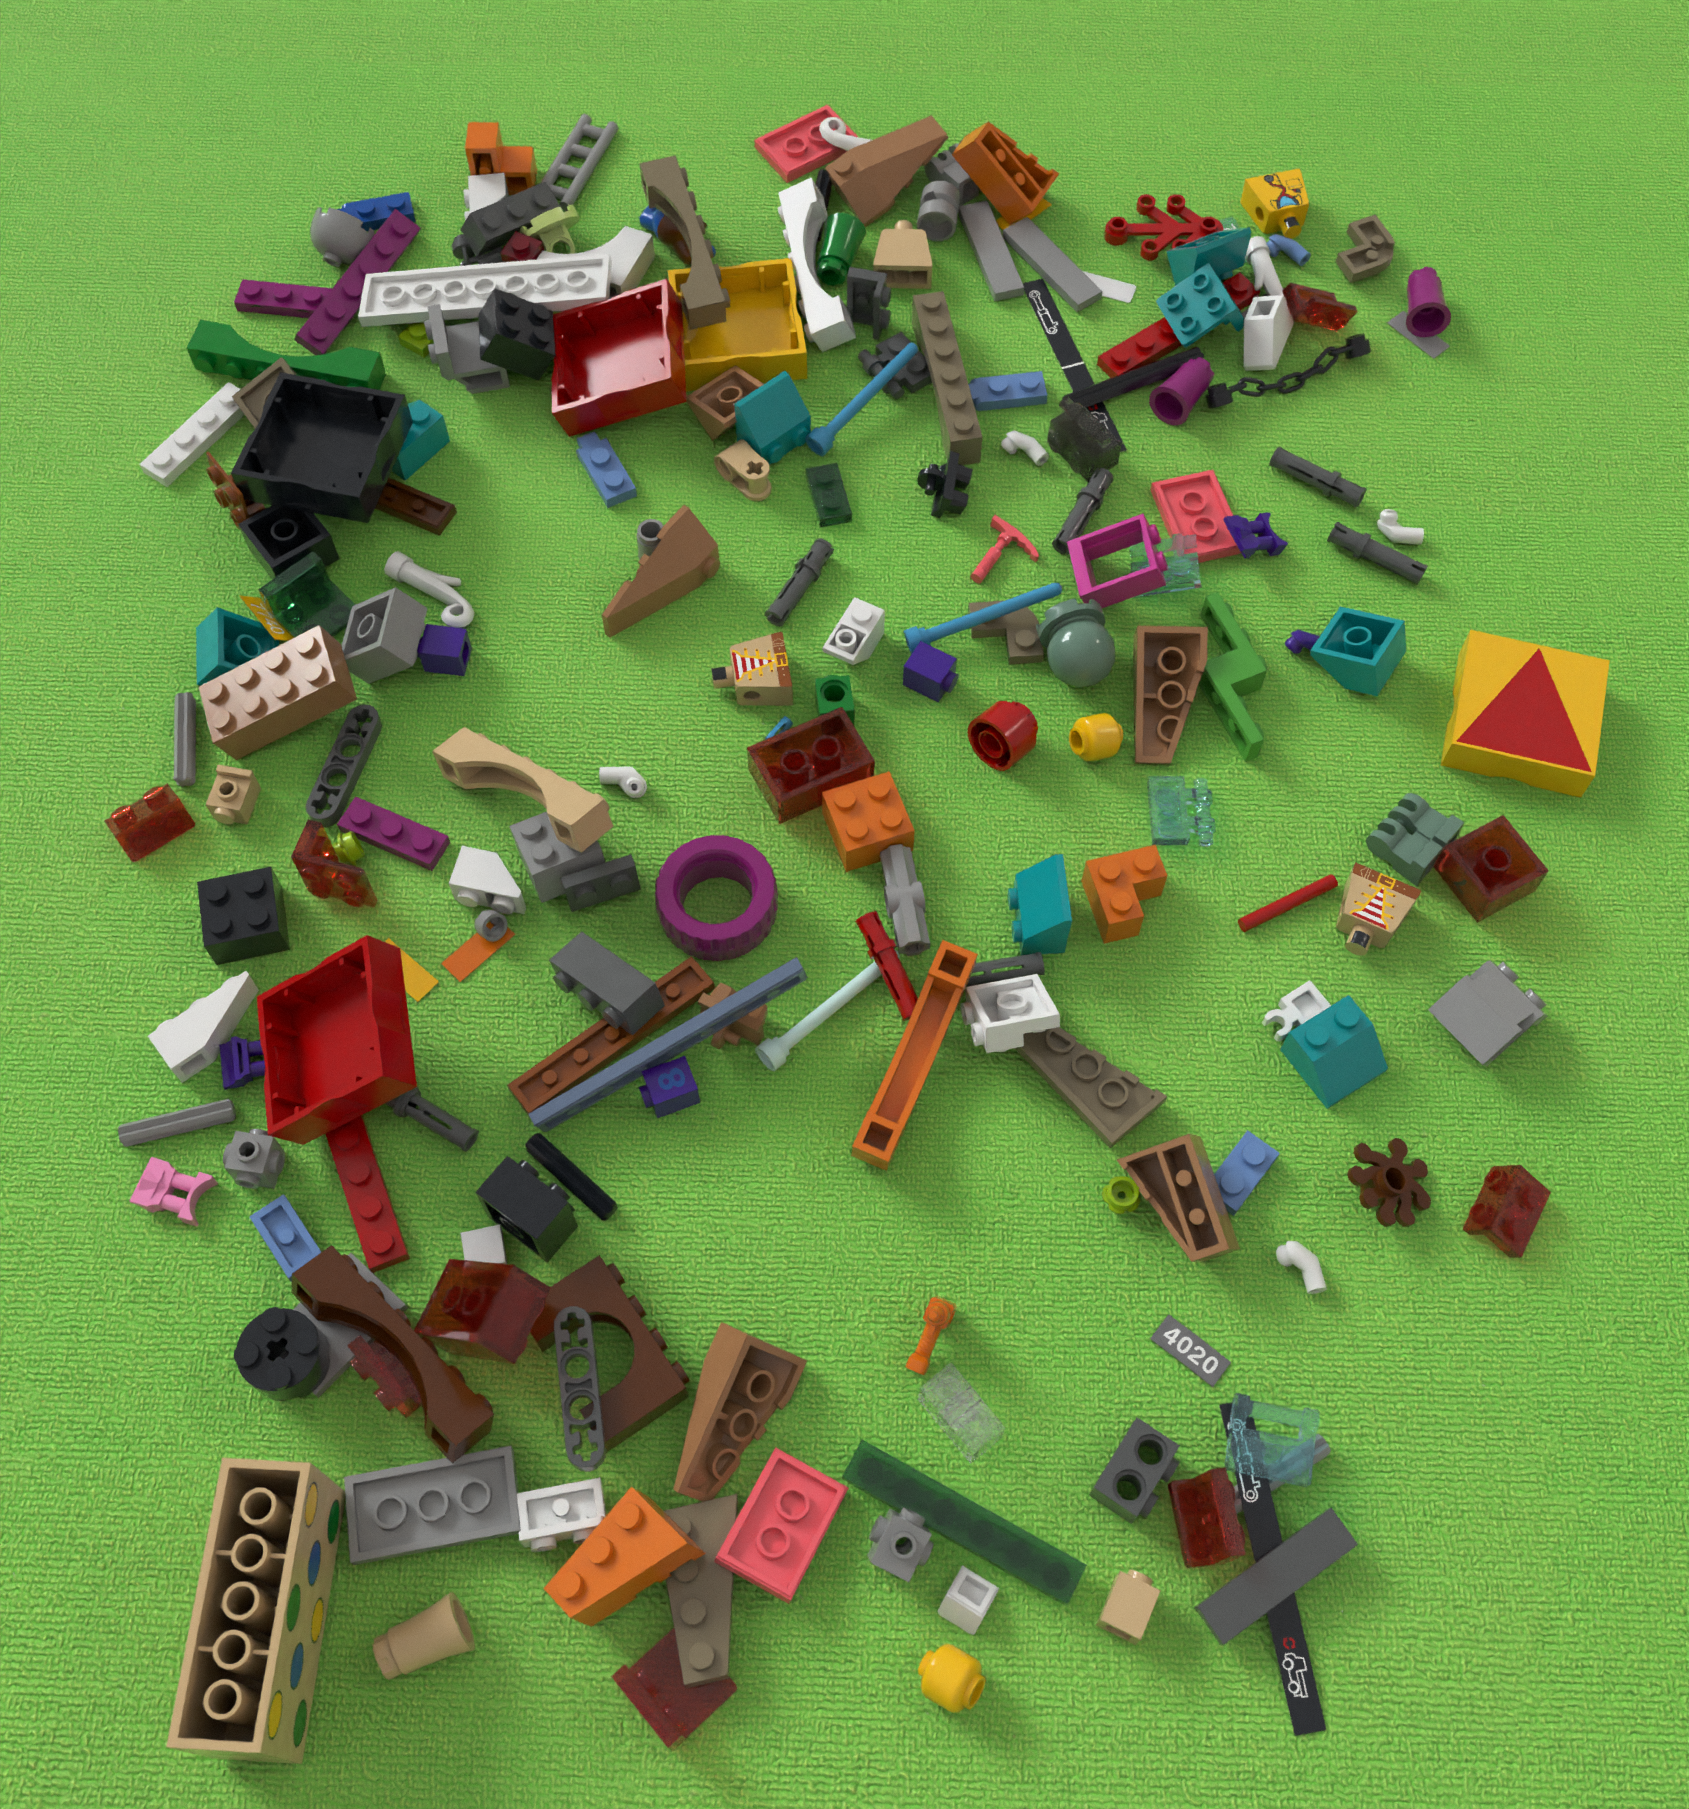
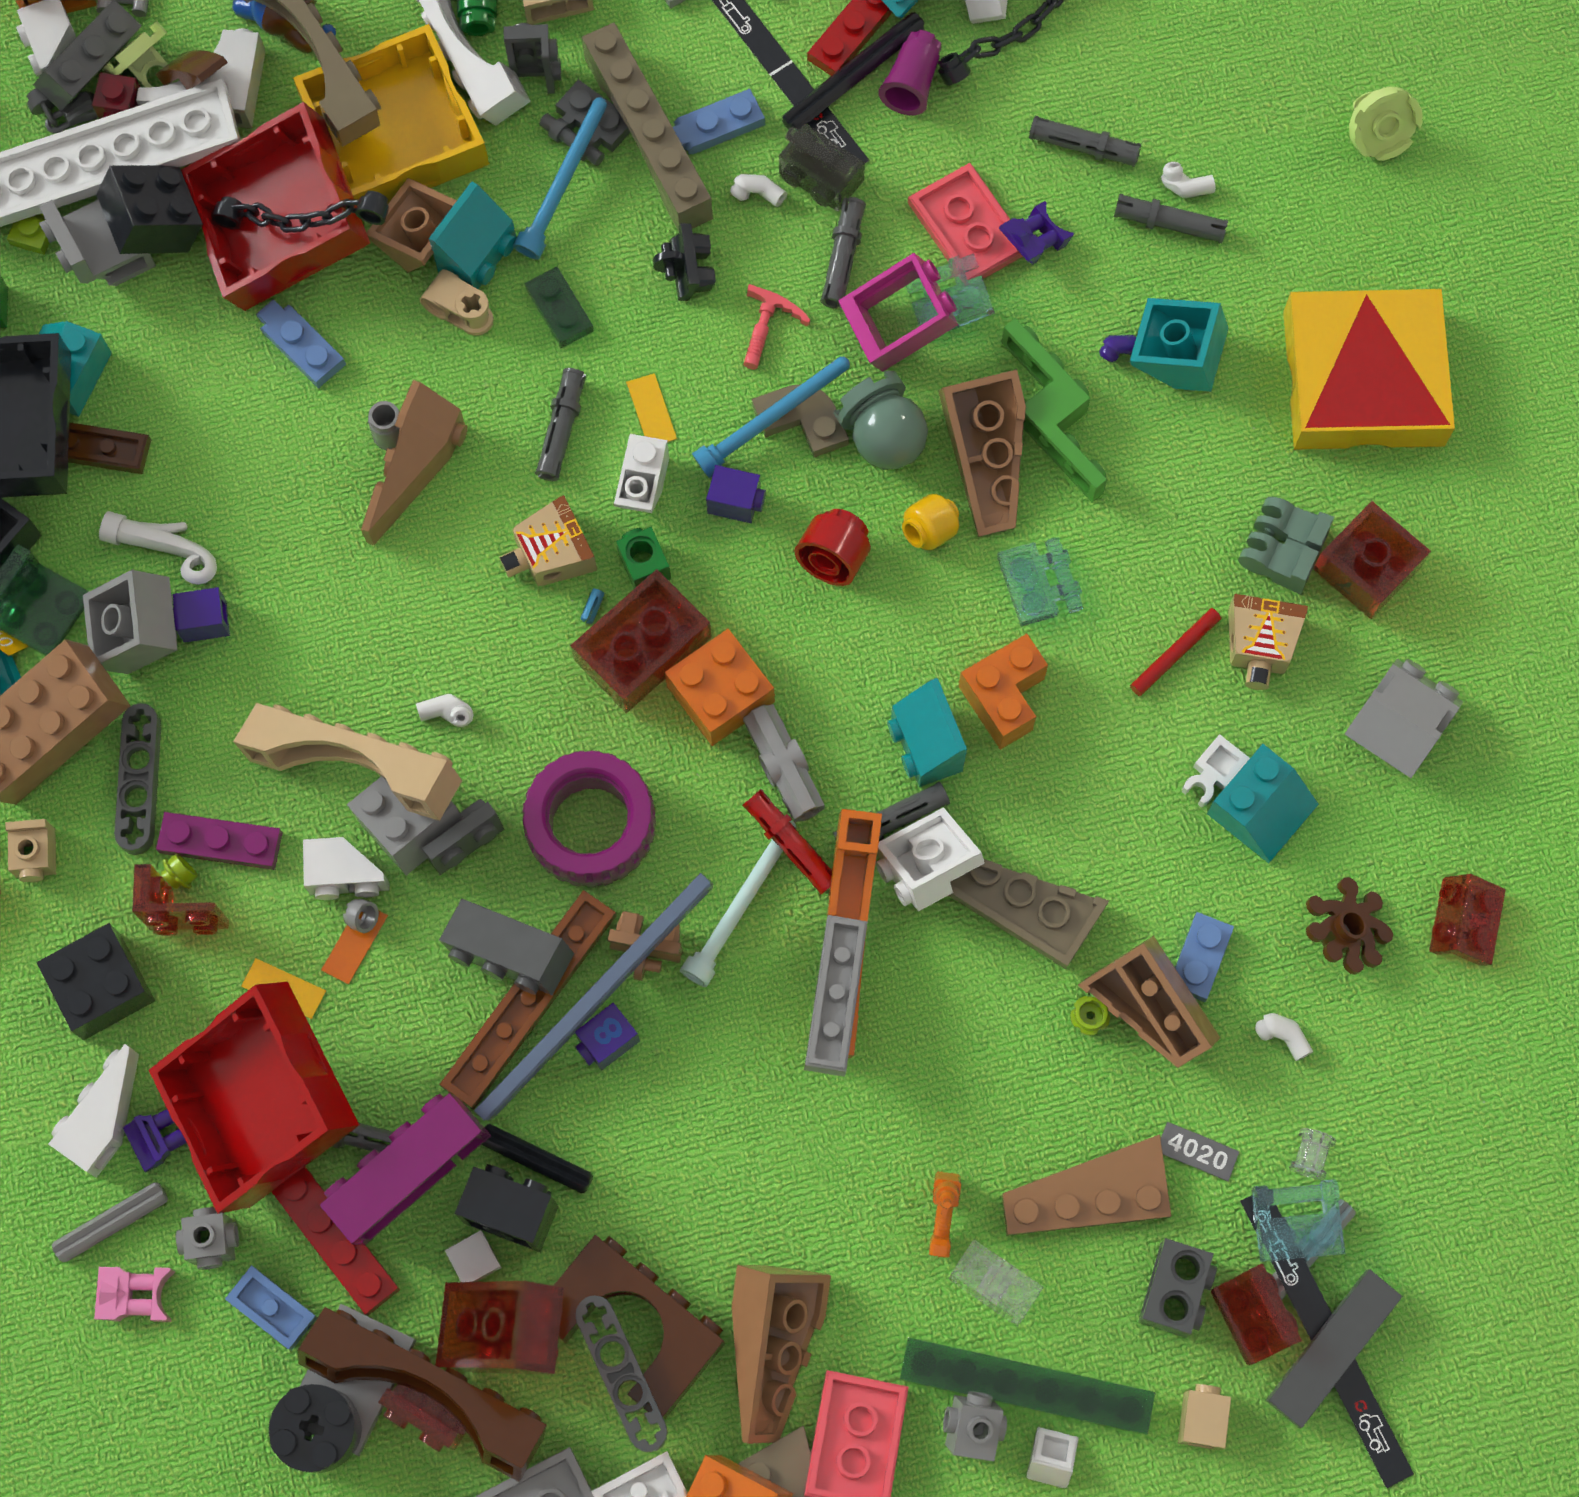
camera: 15 degrees left, 10 degrees up
none -> reddish brown slope [155,50,228,90]
none -> black piece [211,191,389,233]
none -> magenta piece [320,1093,491,1245]
none -> yellow sticker [626,373,677,442]
none -> light grey tile [804,915,868,1077]
none -> medium nougat wing [1002,1134,1171,1236]
none -> clear bush [1289,1128,1336,1180]
none -> yellowish green tile [1349,87,1423,161]

